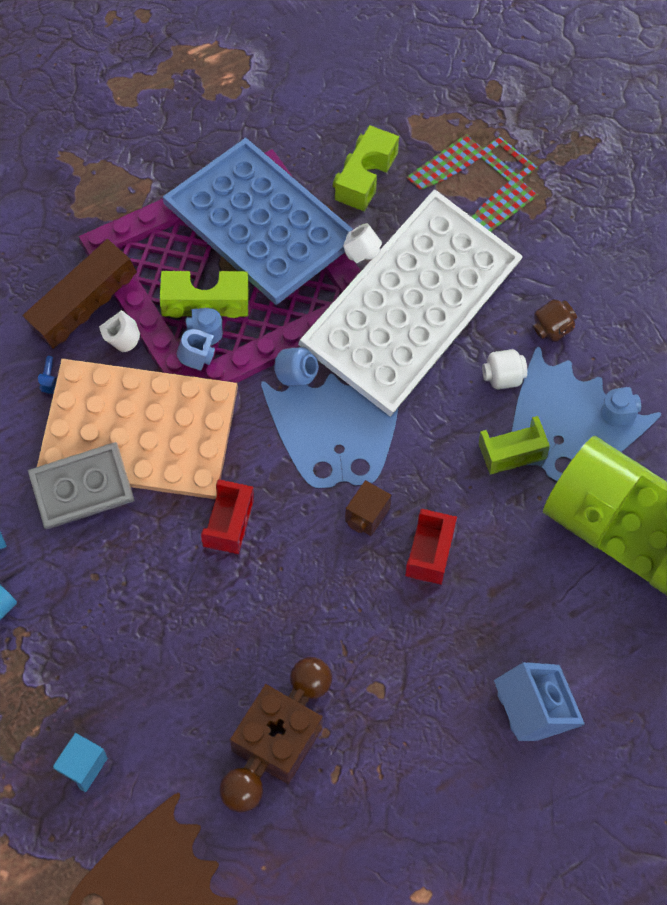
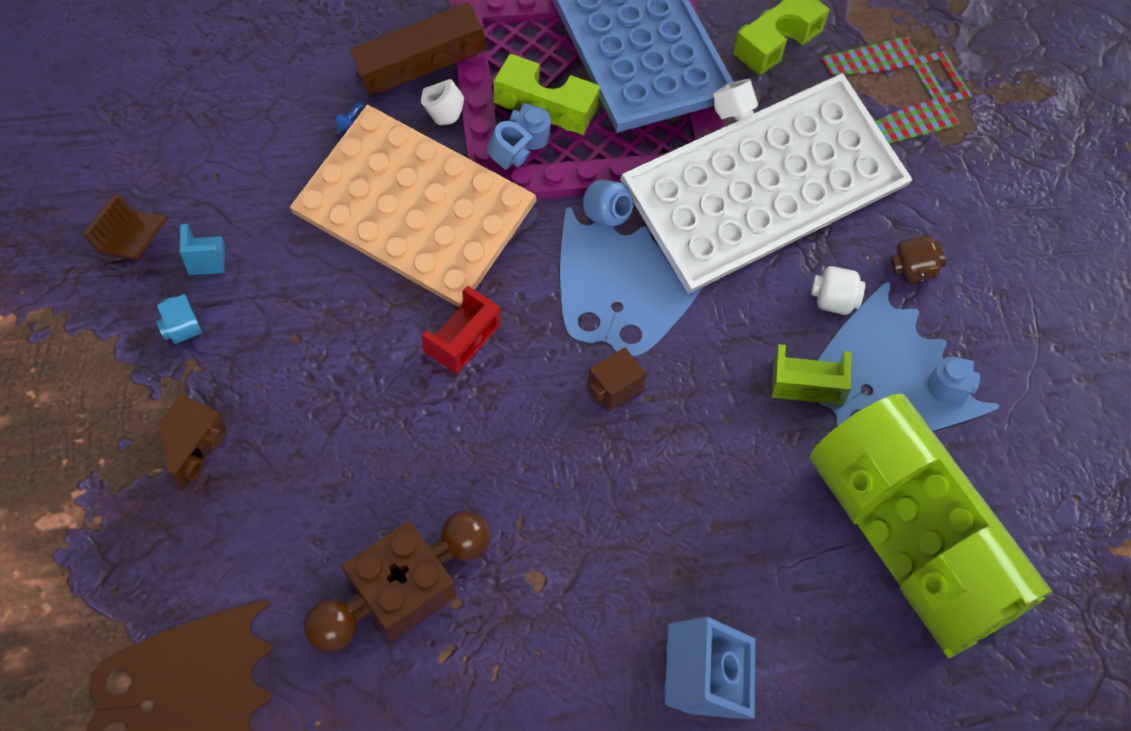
camera: 20 degrees right, 0 degrees up
light grey tile [28,442,135,530] -> none
dark azure panel [54,733,108,792] -> none
red panel [405,509,457,585] -> none
none -> reddish brown slope [159,393,227,490]

